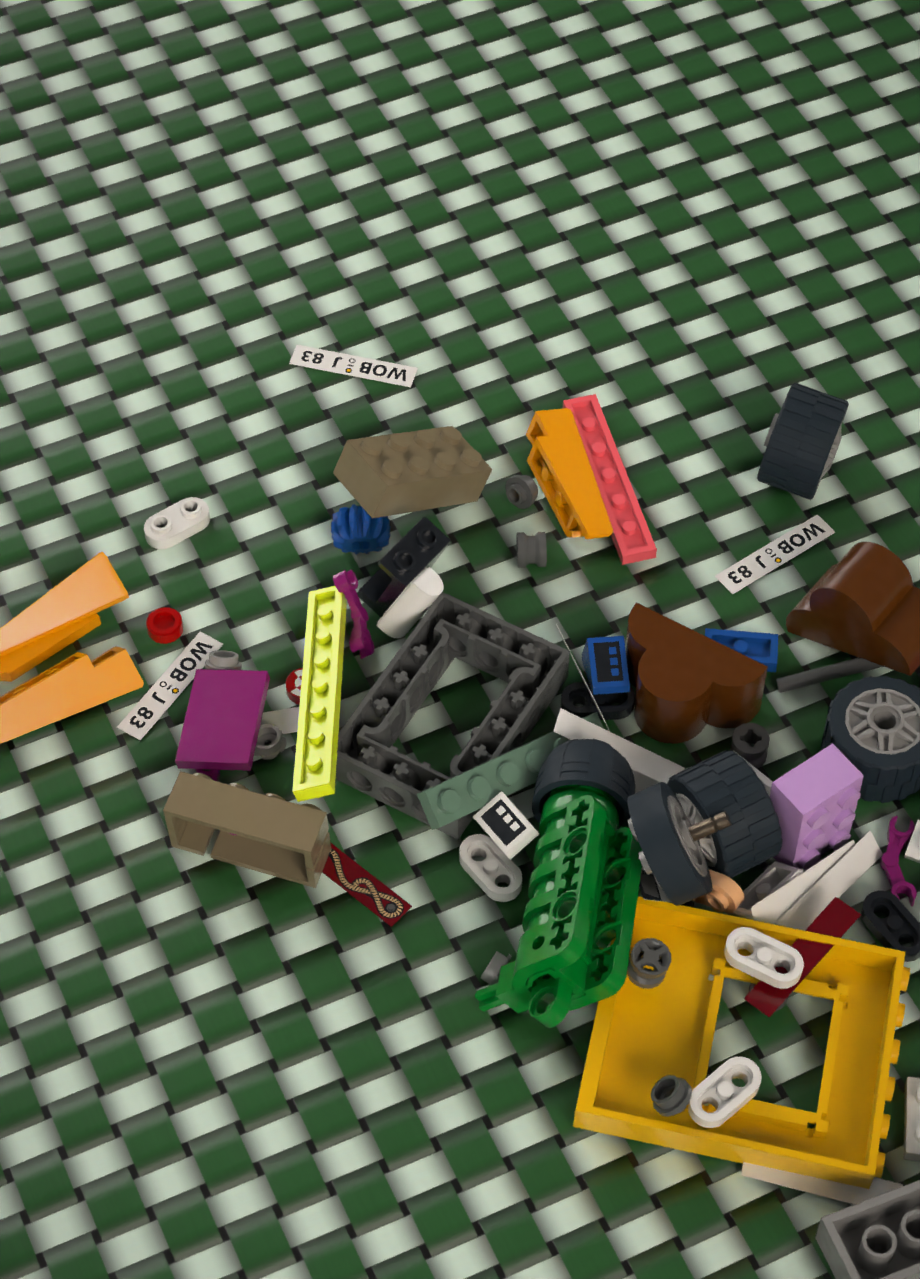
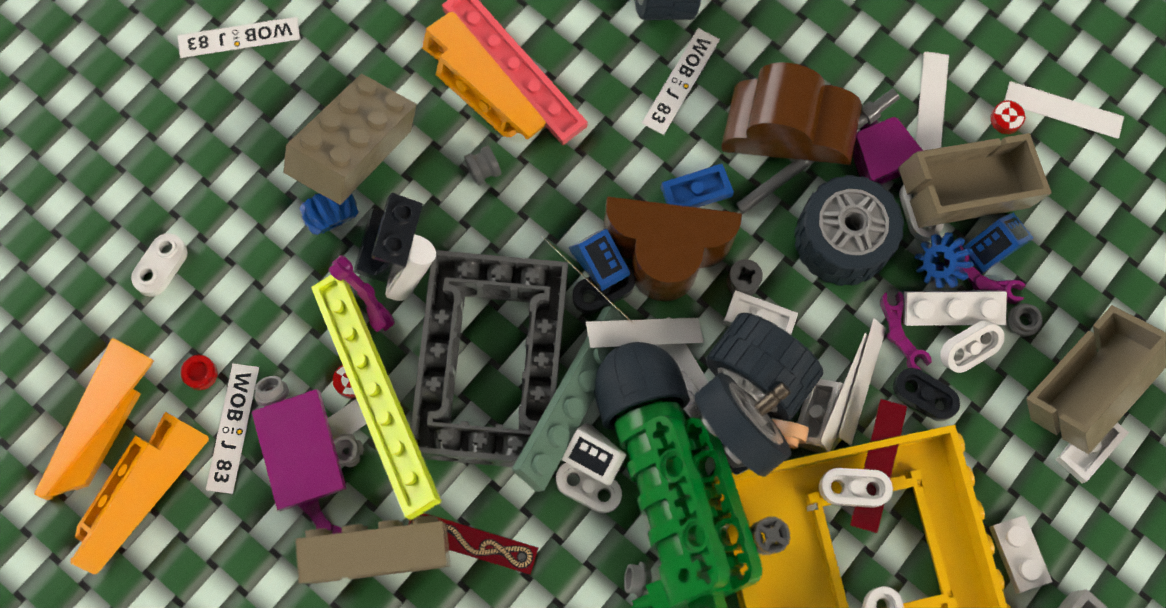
camera: 30 degrees left, 20 degrees up
dark grey plate [505,475,538,509] -> none
lavender brick [770,743,864,870] -> none

